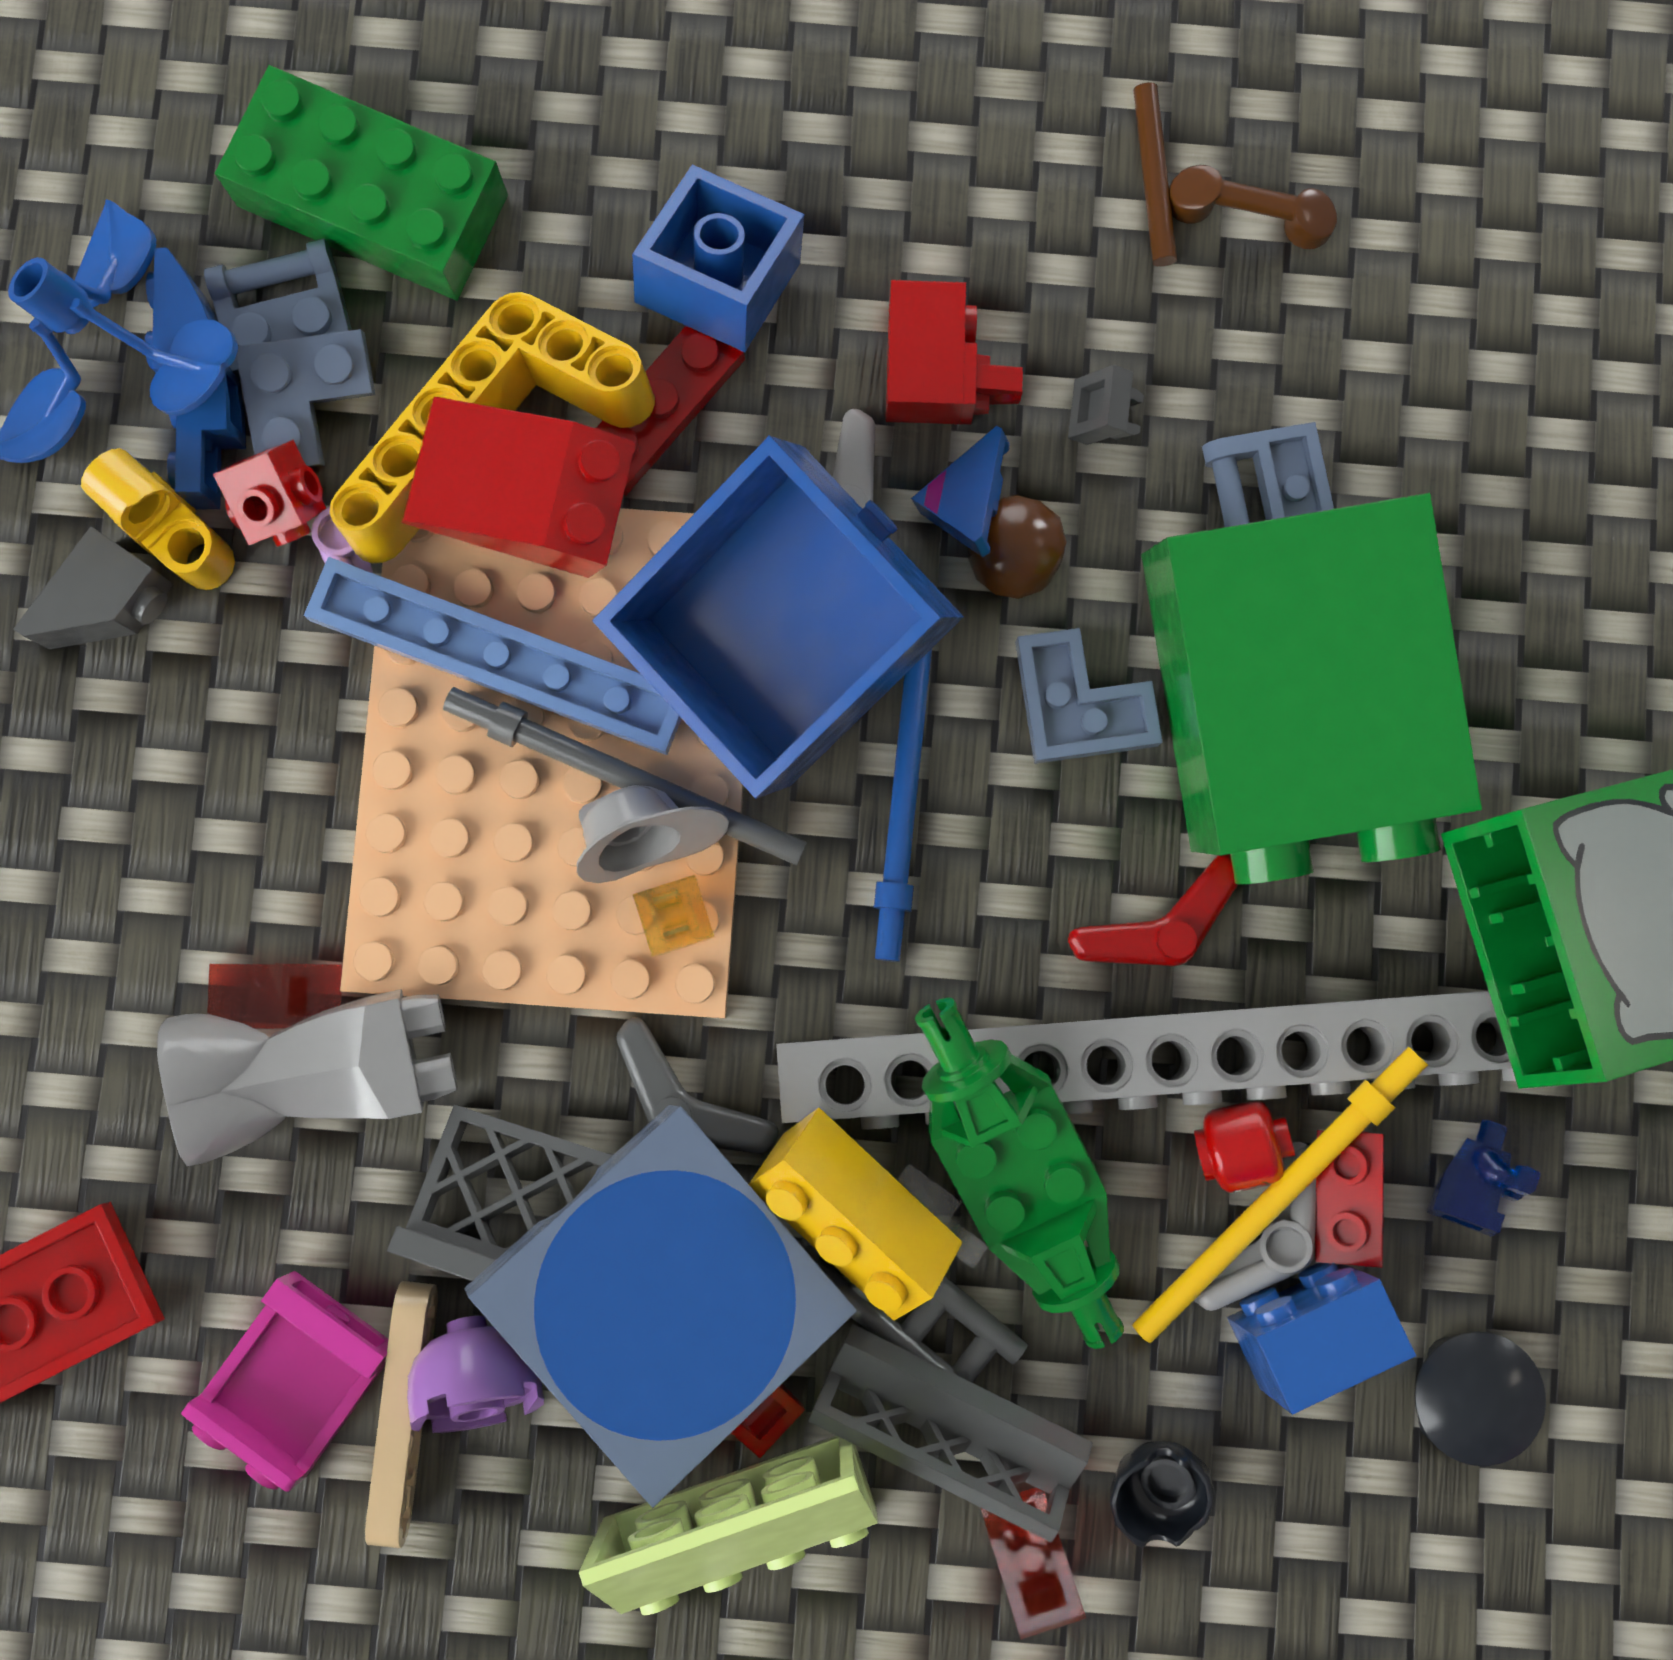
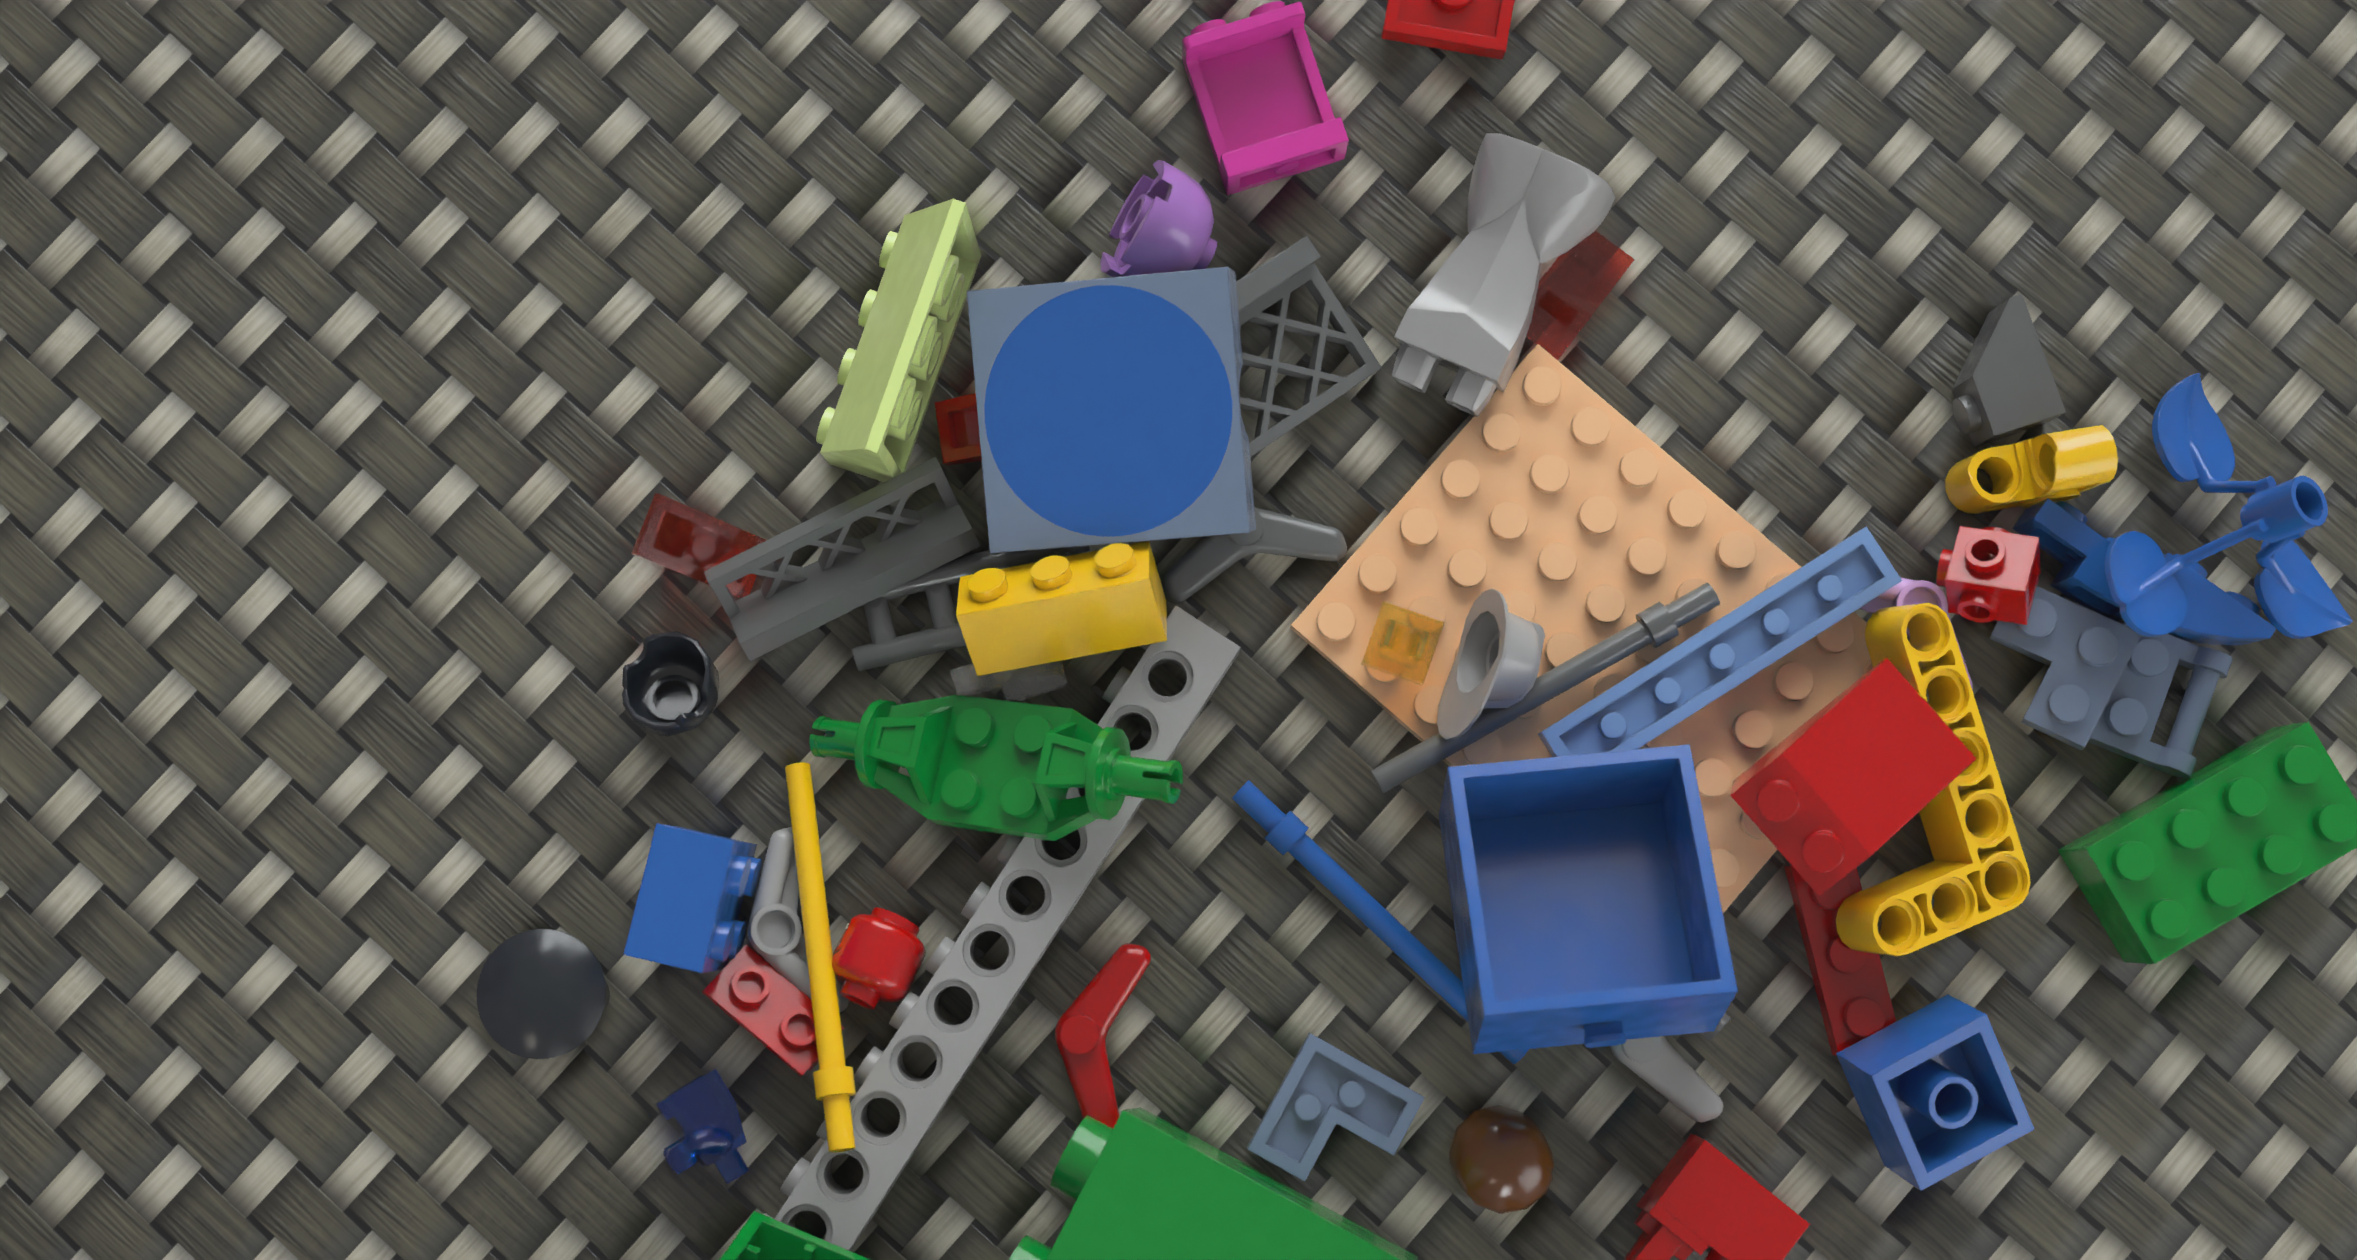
camera: 130 degrees right, 0 degrees up
tan beam [365,1281,438,1548] -> none
blue tile [911,426,1010,557] -> none

